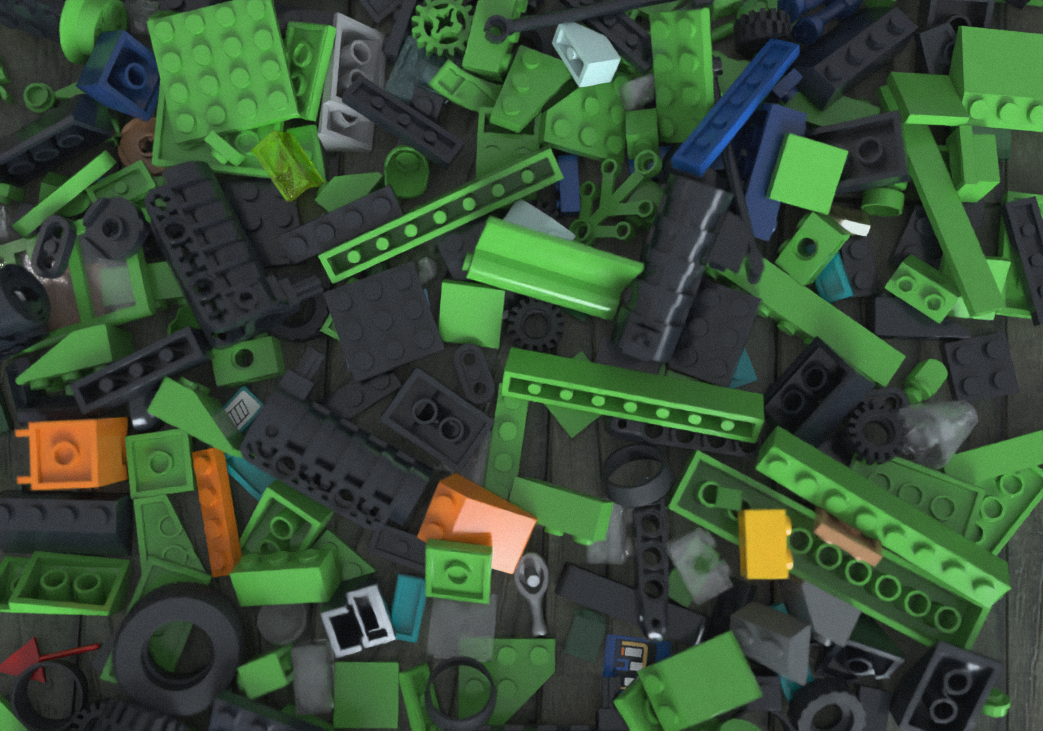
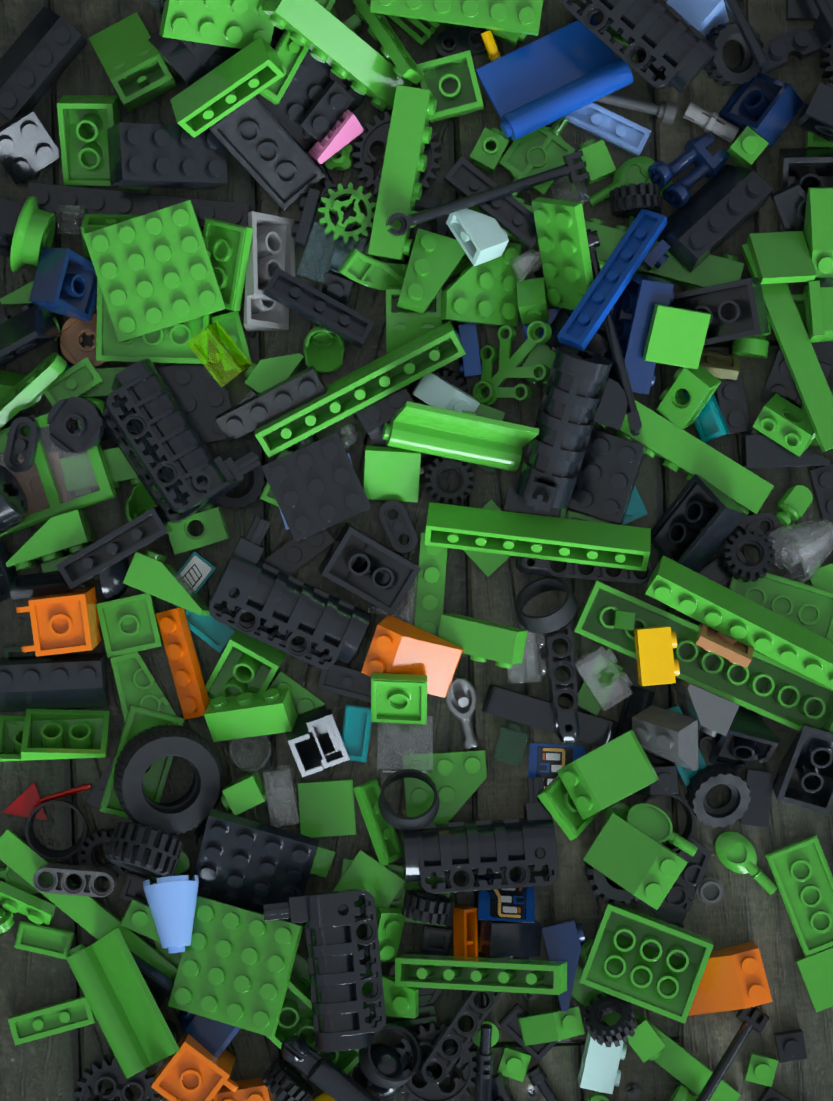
camera: 10 degrees left, 5 degrees up
bright green plate [204,130,245,167] -> none

